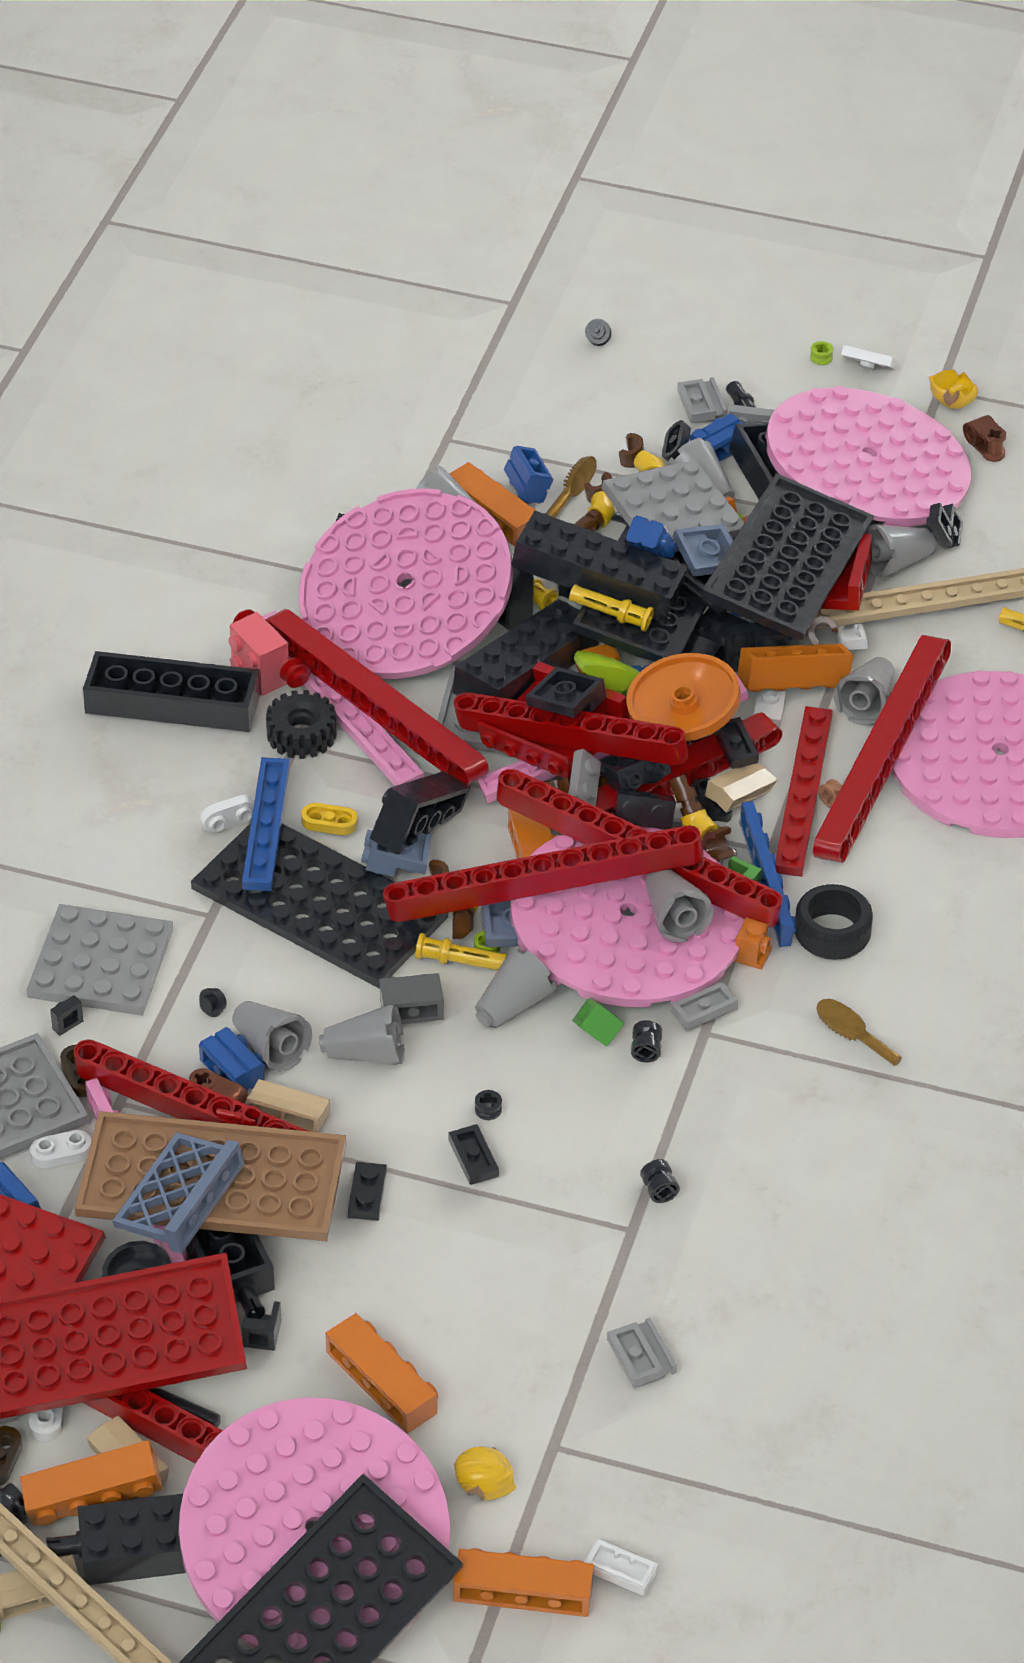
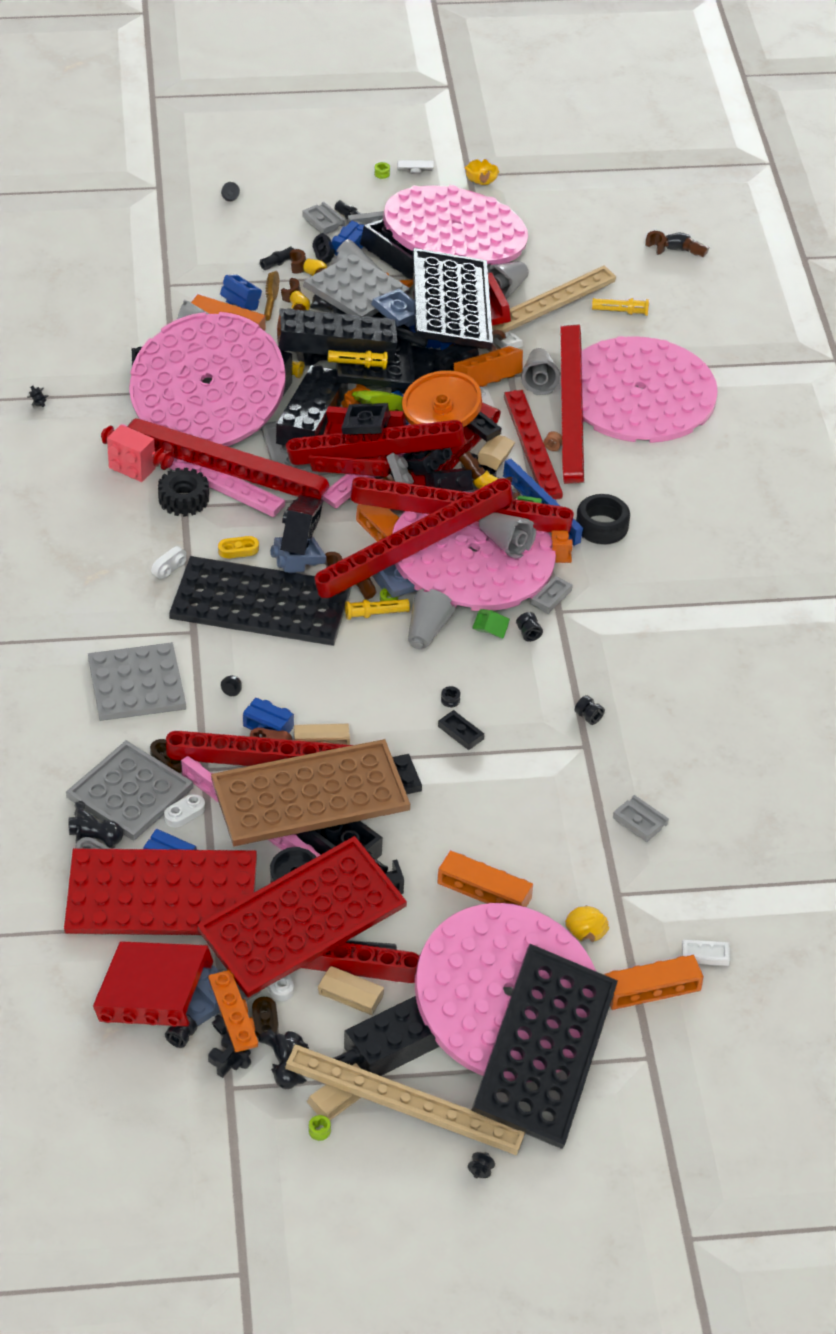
camera: 25 degrees left, 0 degrees up
orange brick [20,1440,163,1526] -> none
black plate [50,995,84,1036] -> none
black brick [83,651,260,732] -> none
sand blue fence [112,1132,245,1254] -> none
red hand [216,1106,260,1126] -> none
light grey cone [232,1001,313,1072] -> none
blue plate [242,757,290,891] -> none
light grey cone [319,1005,405,1065] -> none
dark grey brick [379,973,444,1024] -> none
blue brick [626,515,677,559] -> none
pearl gold piece [816,998,902,1066] -> none
black plate [926,503,963,550] -> none
copper piece [963,415,1006,461] -> none
none -> black wheel [27,386,49,407]
none -> black pin [259,246,294,271]

